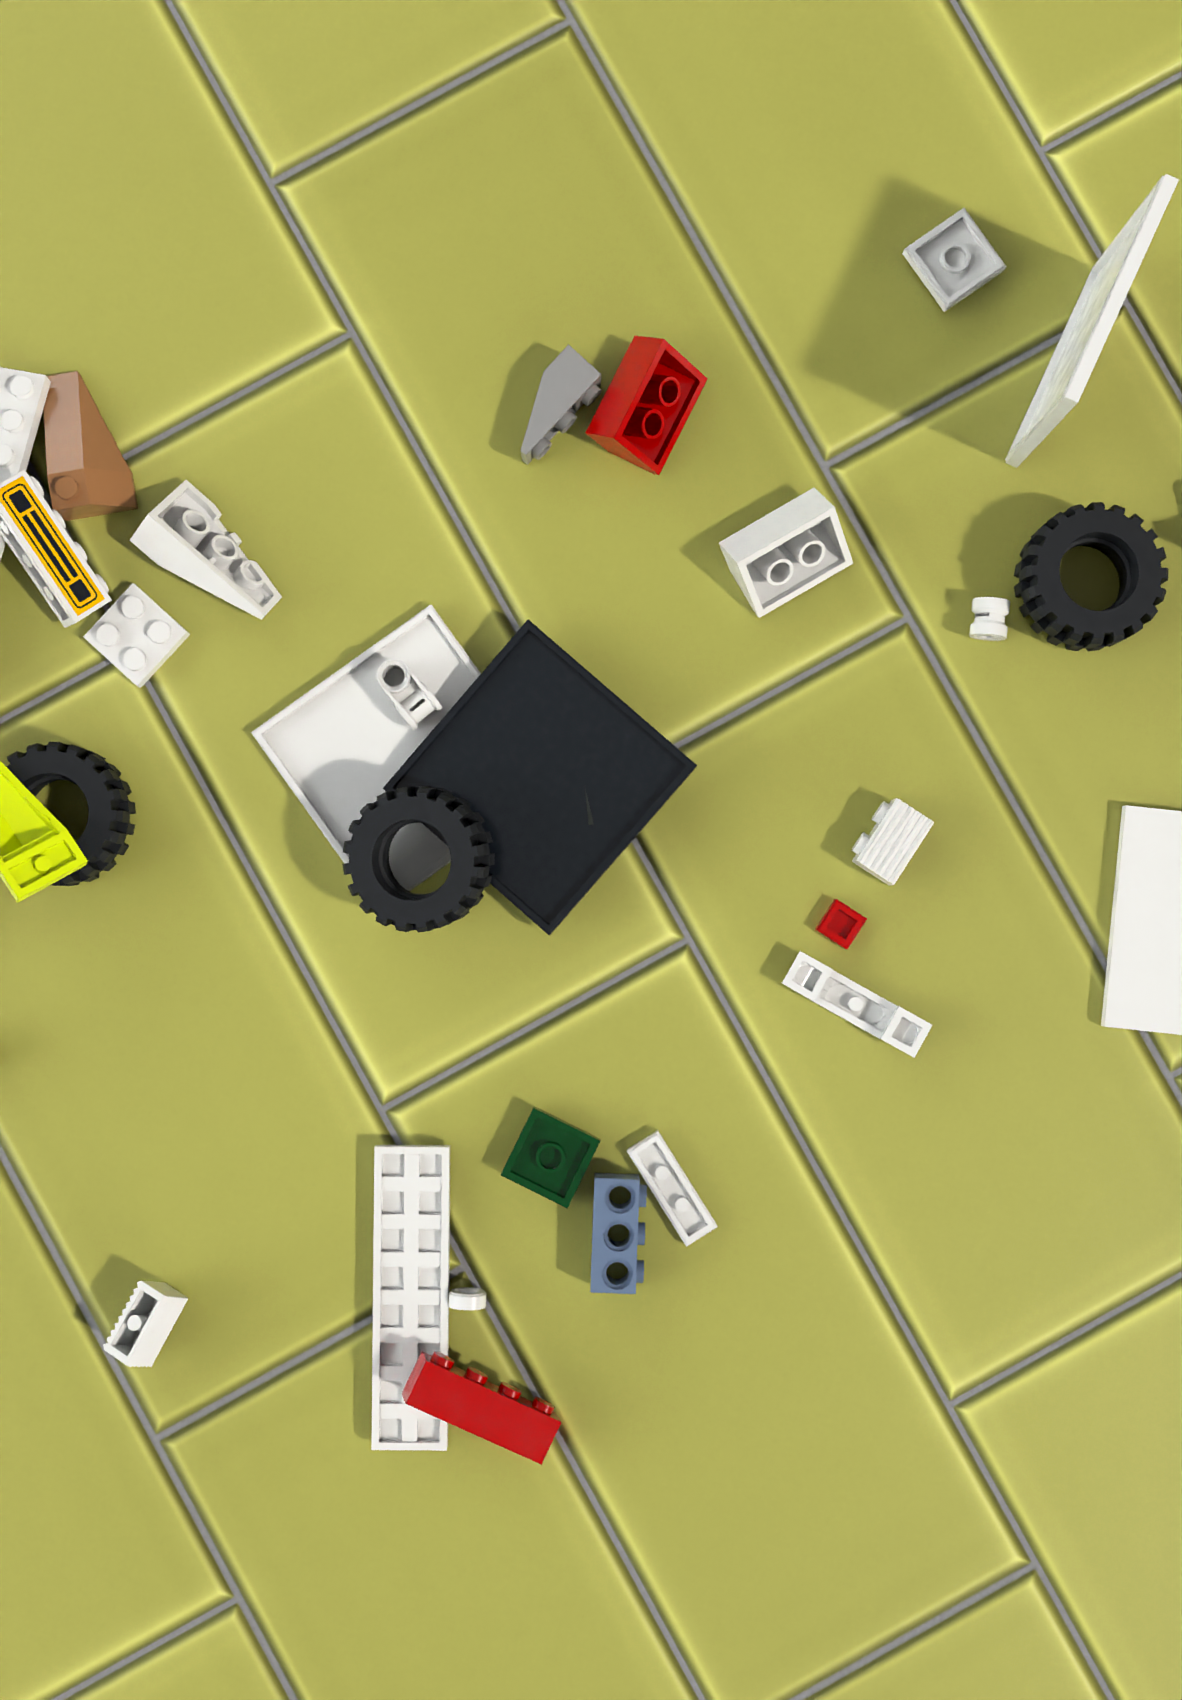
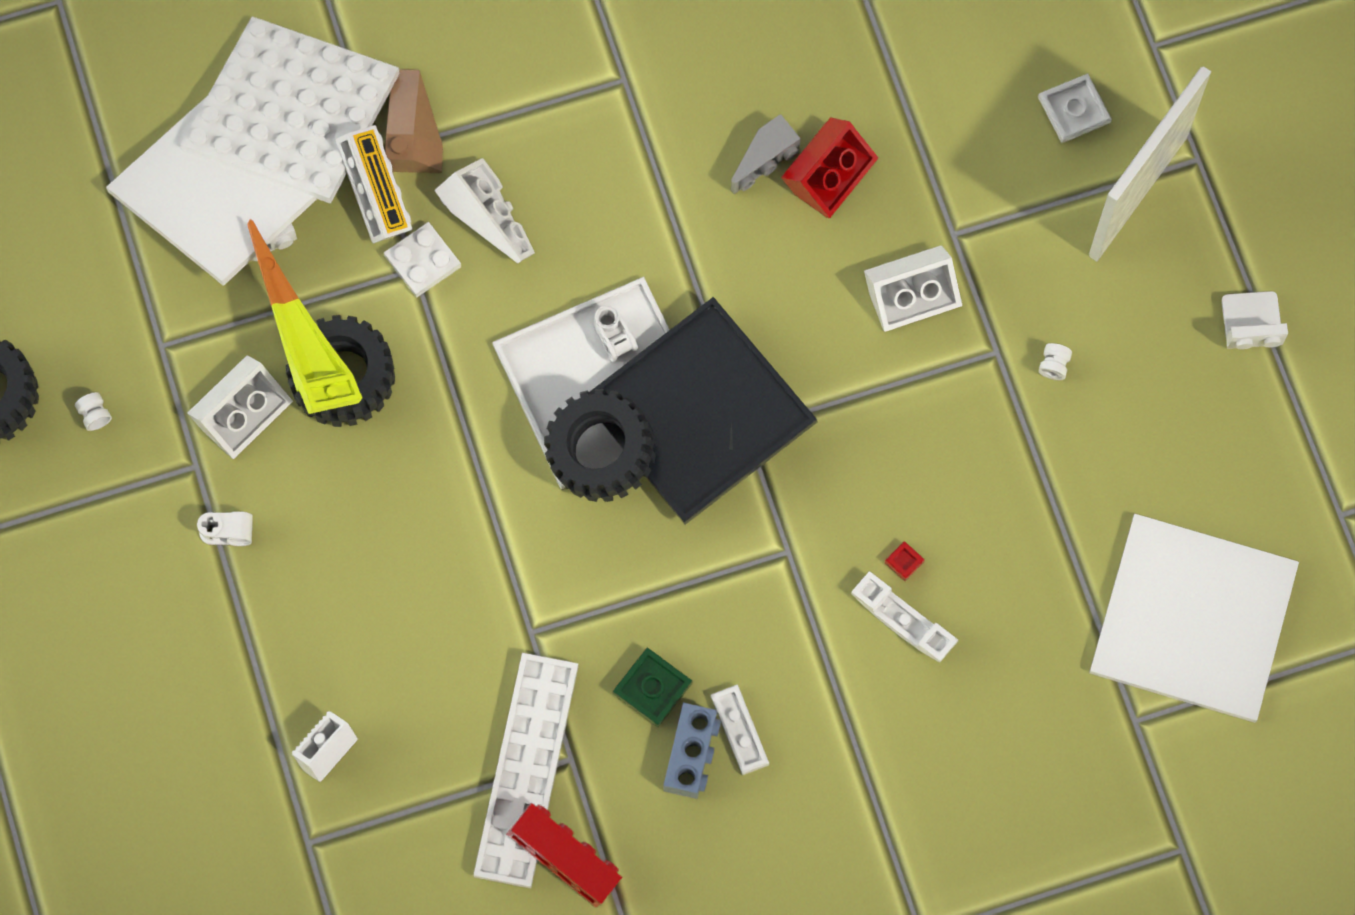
camera: 10 degrees right, 15 degrees down
white tile [449,1287,486,1310] -> none
white brick [851,798,934,886] -> none
black tyre [1014,502,1169,652] -> none

